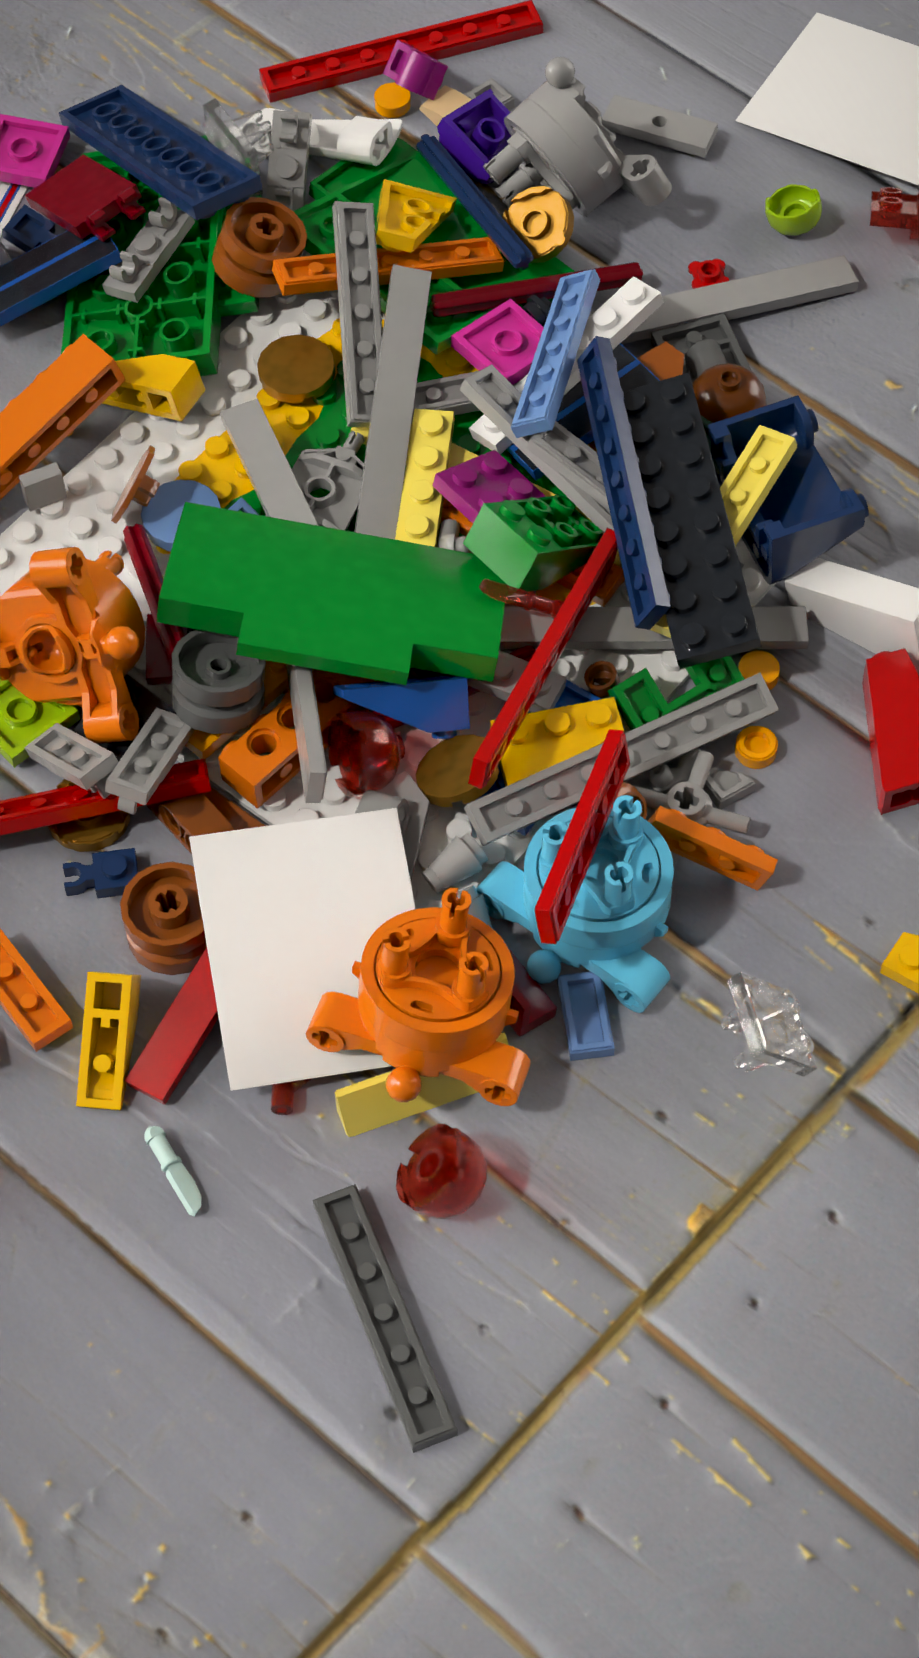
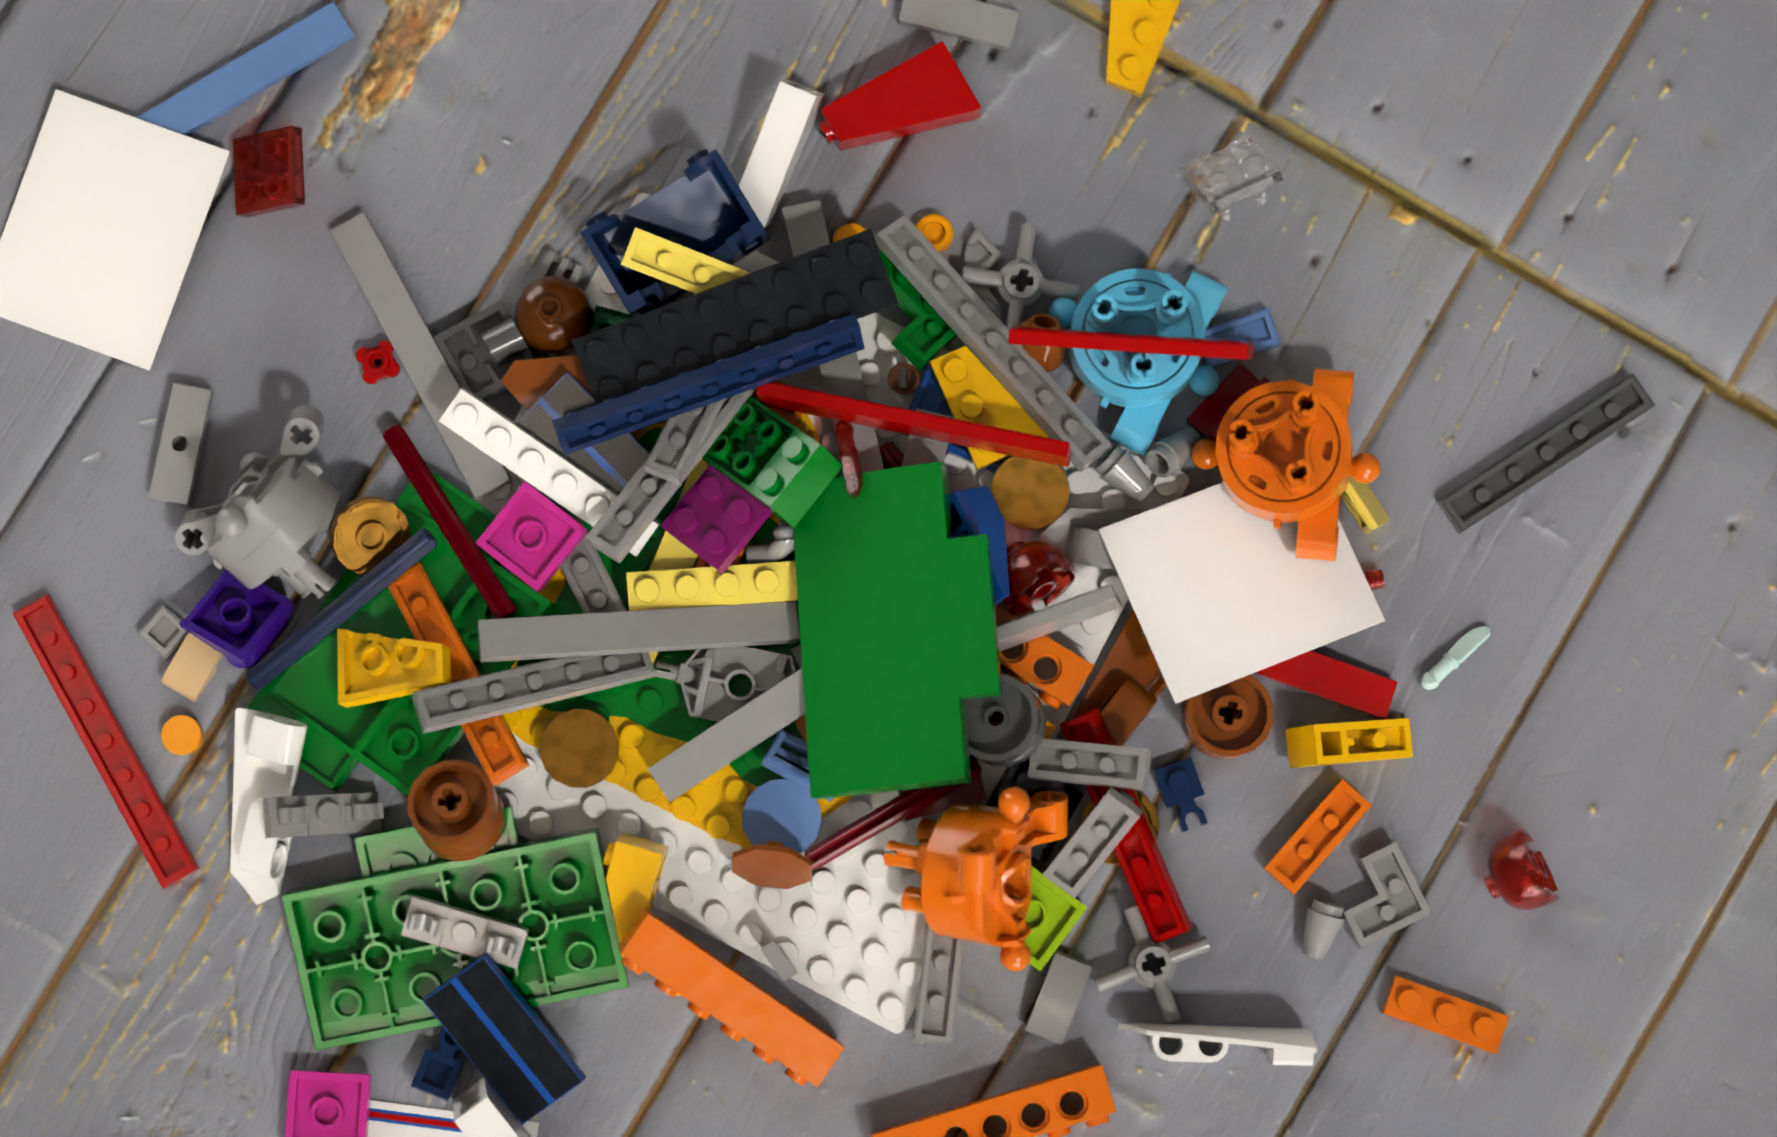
camera: 105 degrees left, 25 degrees up
dark red tile [24,154,146,242] -> none
dark blue plate [59,85,263,220] -> none
clear plate [202,98,274,198] -> none
magenta plate [383,40,448,101] -> none
clear red cylinder [396,1124,488,1219] -> none
medium blue tile [510,269,600,438] -> none
black plate [522,295,552,327] -> none
orange plate [648,806,778,891] -> none
lime hair [765,184,822,236] -> none

